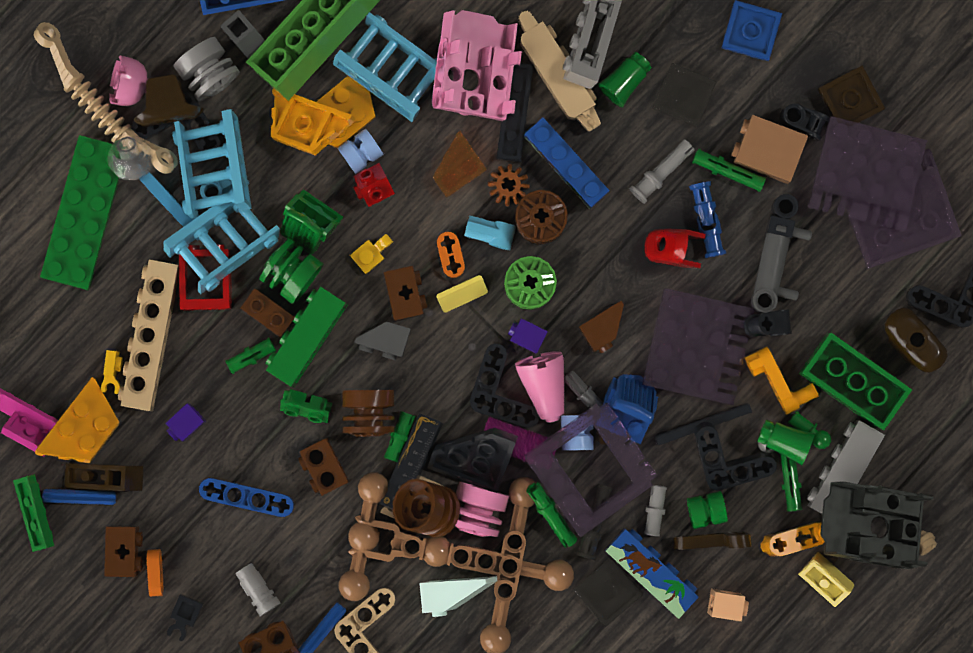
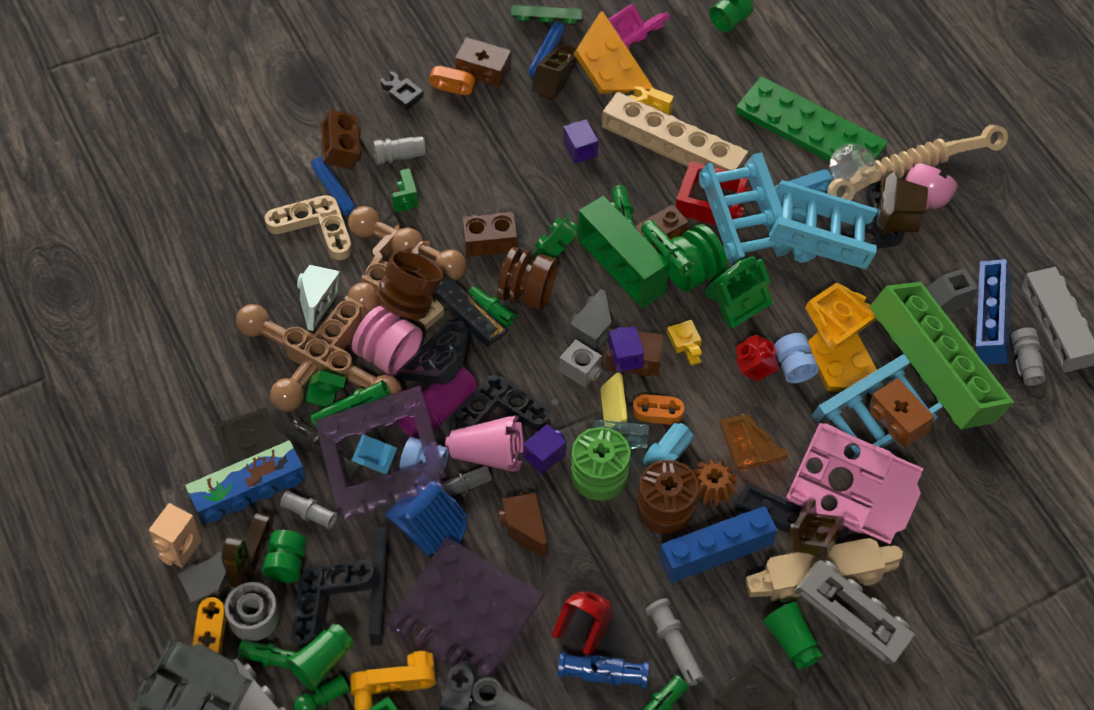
camera: 110 degrees right, 30 degrees down
light grey wheel [173,37,240,101] -> none
blue beam [199,478,294,517] -> none
light yellow slope [799,552,854,607] -> none
none -> dark grey slope [178,552,230,614]
none -> light grey piece [225,582,279,641]
none -> green bracket [305,370,346,408]
none -> dark azure panel [352,434,397,475]
none -> green bracket [391,168,419,212]
none -> light grey brick [559,339,602,388]
none -> clear light blue plate [593,420,649,449]
none -> dark purple brick [608,326,644,373]
none -> green pin [641,220,695,276]
none -> dark brown bracket [790,499,845,557]
none -> dark orange brick [869,378,935,447]

